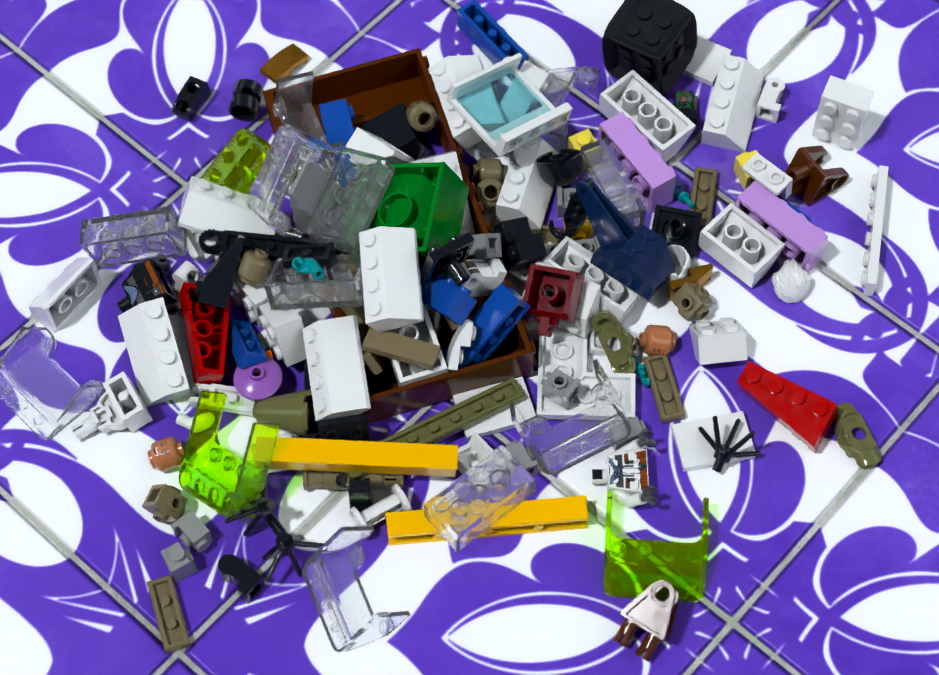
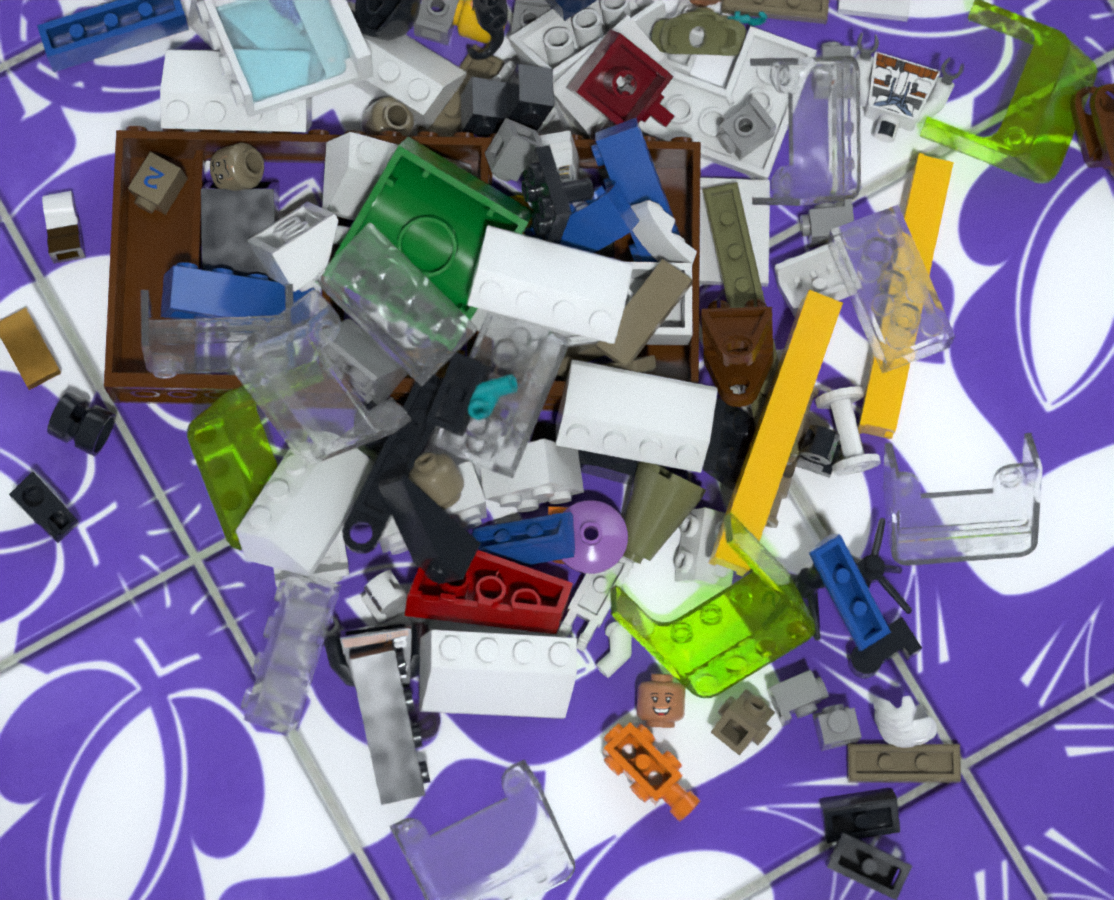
camera: 75 degrees left, 15 degrees up
white slope [29,257,102,333] -> none
white brick [71,371,153,441] -> none
dark tan head [471,157,506,185] -> none
none -> leg [42,191,86,264]
none -> dark tan brick [128,152,188,215]
none -> brick [349,643,431,805]
none -> clear purple tile [408,703,441,742]
none -> orange brick [603,722,701,822]
none -> reddish brown piece [701,299,774,407]
none -> blue slope [808,534,891,651]
none -> black slope [819,788,900,843]
none -> black brick [825,830,912,900]
none -> white hair [873,696,938,748]

